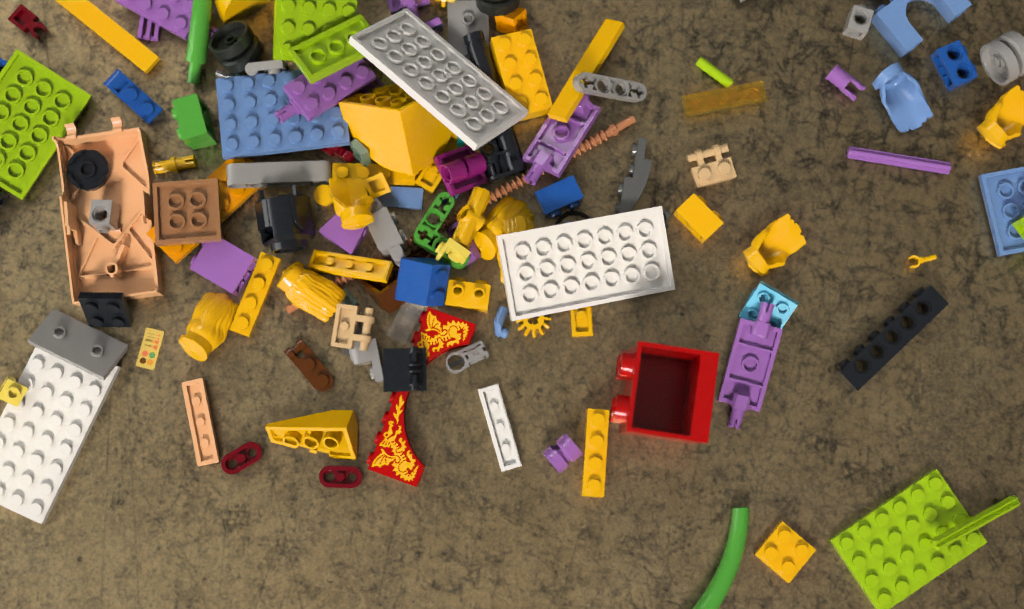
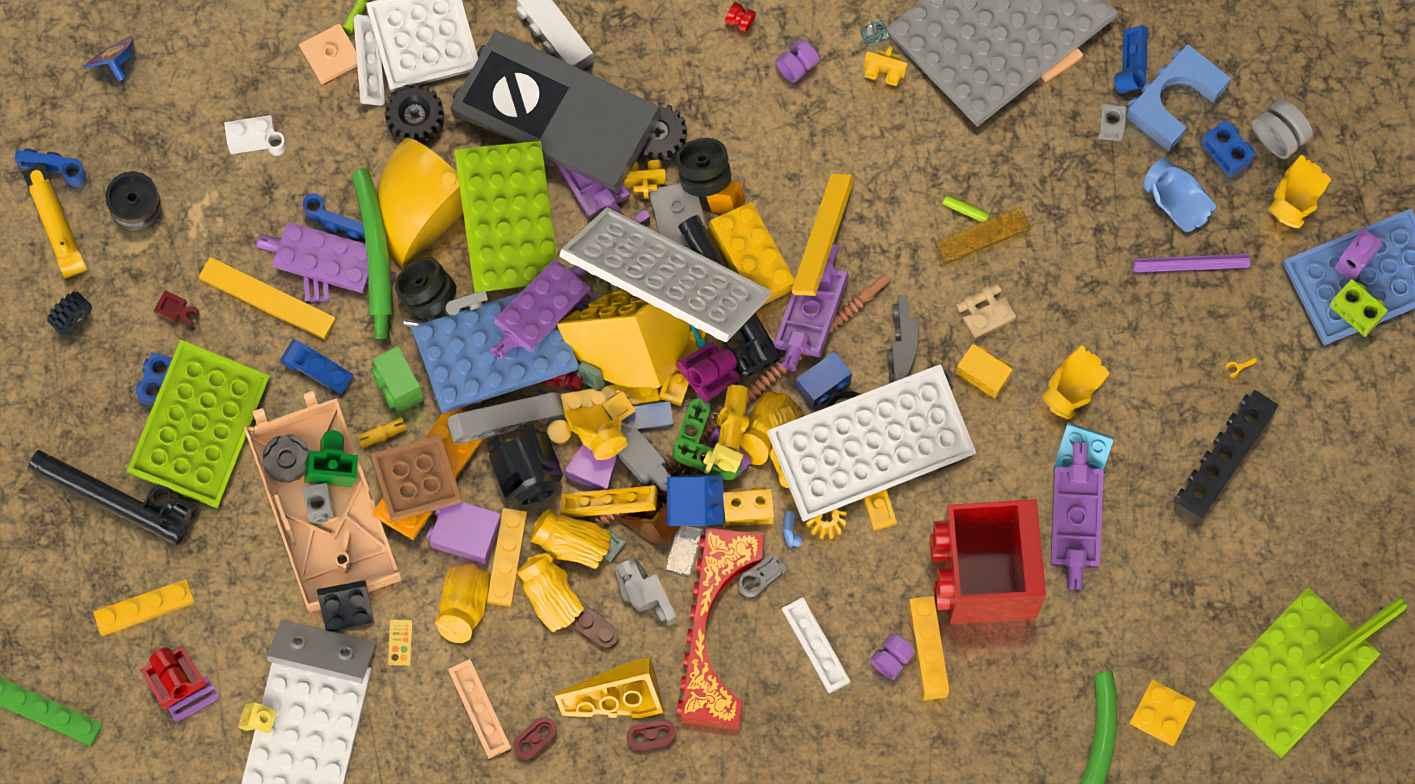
camera: 15 degrees left, 10 degrees down
lime plate [288,14,370,84] -> none
tan plate [331,303,375,351] -> none
black hinge [383,347,427,392] -> none
light grey beam [573,72,647,103] -> none
medium lavender hinge [825,64,866,102] -> none
none -> green brick [304,430,358,487]
none -> yellow hair [517,553,584,632]

